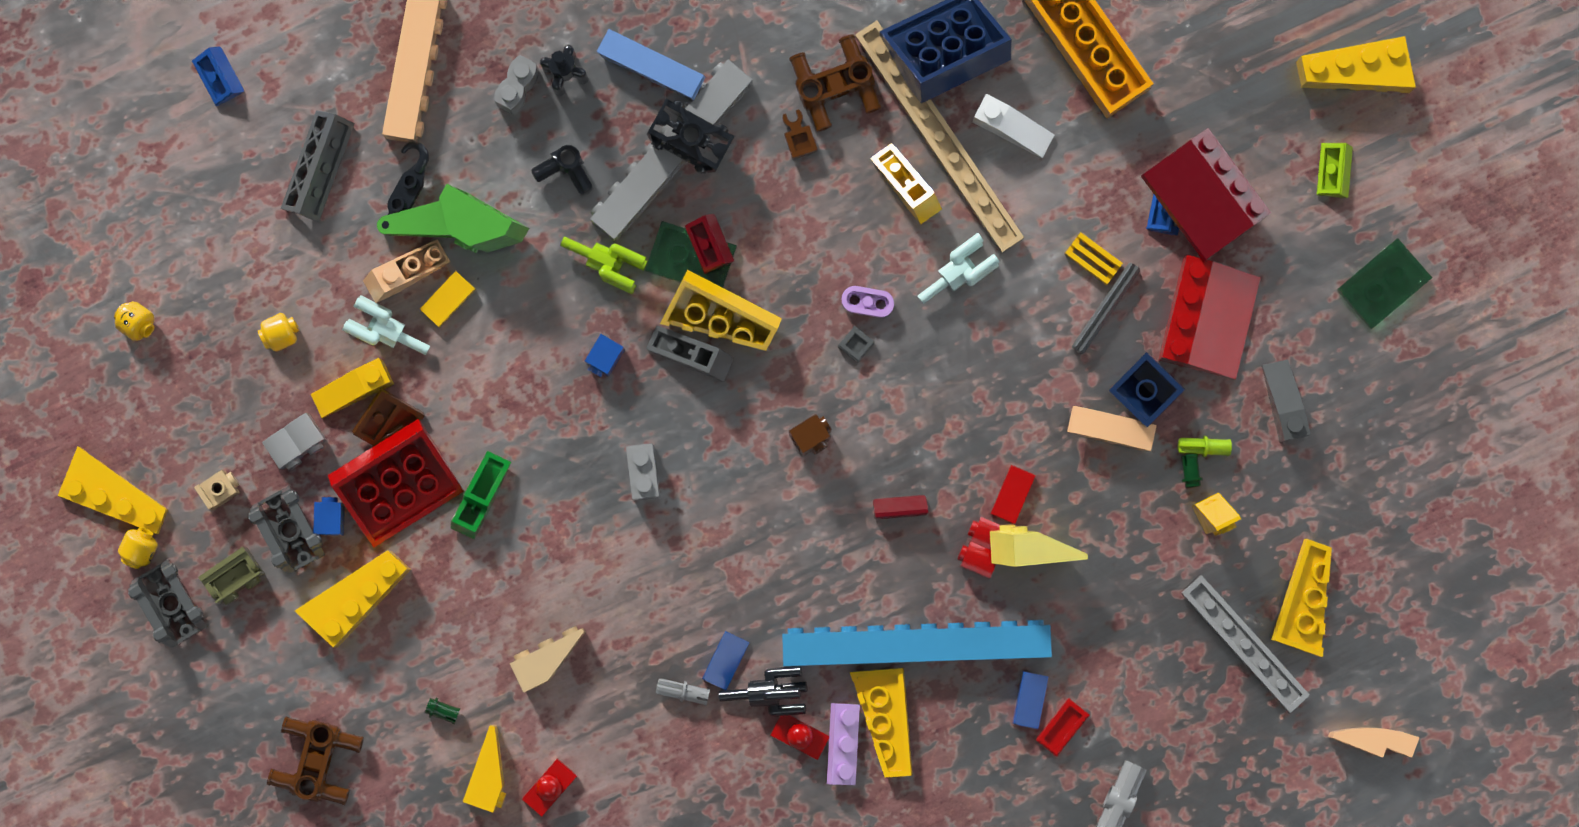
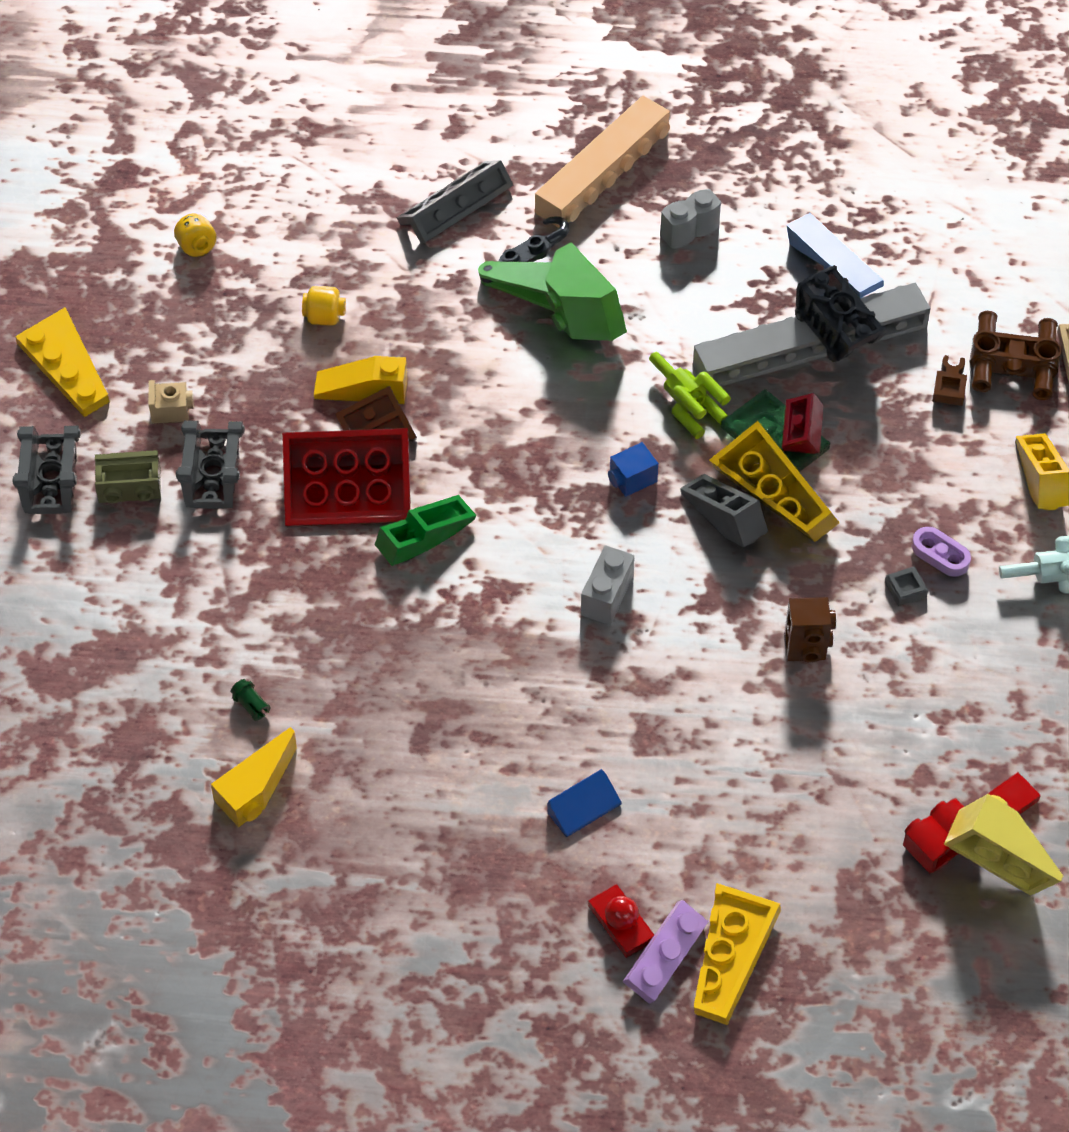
camera: 30 degrees right, 30 degrees down
yellow head [118,527,158,569] -> none
blue slope [192,46,244,106] -> none
light grey brick [262,413,327,471] -> none
reddish brown piece [267,716,364,806] -> none
yellow wedge [295,550,411,648] -> none
blue brick [313,497,345,536] -> none
light aqua plant [342,295,430,355] -> none
light nougat slope [363,239,450,303] -> none
yellow tile [420,271,476,328] -> none
tan slope [510,626,586,692] -> none
red tile [522,758,578,817] -> none
black axle [531,145,592,194] -> none
black plant [540,45,588,96] -> none
light grey axle [656,679,710,706] -> none
black plant [718,666,808,716] -> none
dark azure brick [782,620,1052,666] -> none
dark red slope [873,495,929,520] -> none
blue slope [1012,671,1049,729] -> none
red tile [1035,698,1090,757] -> none

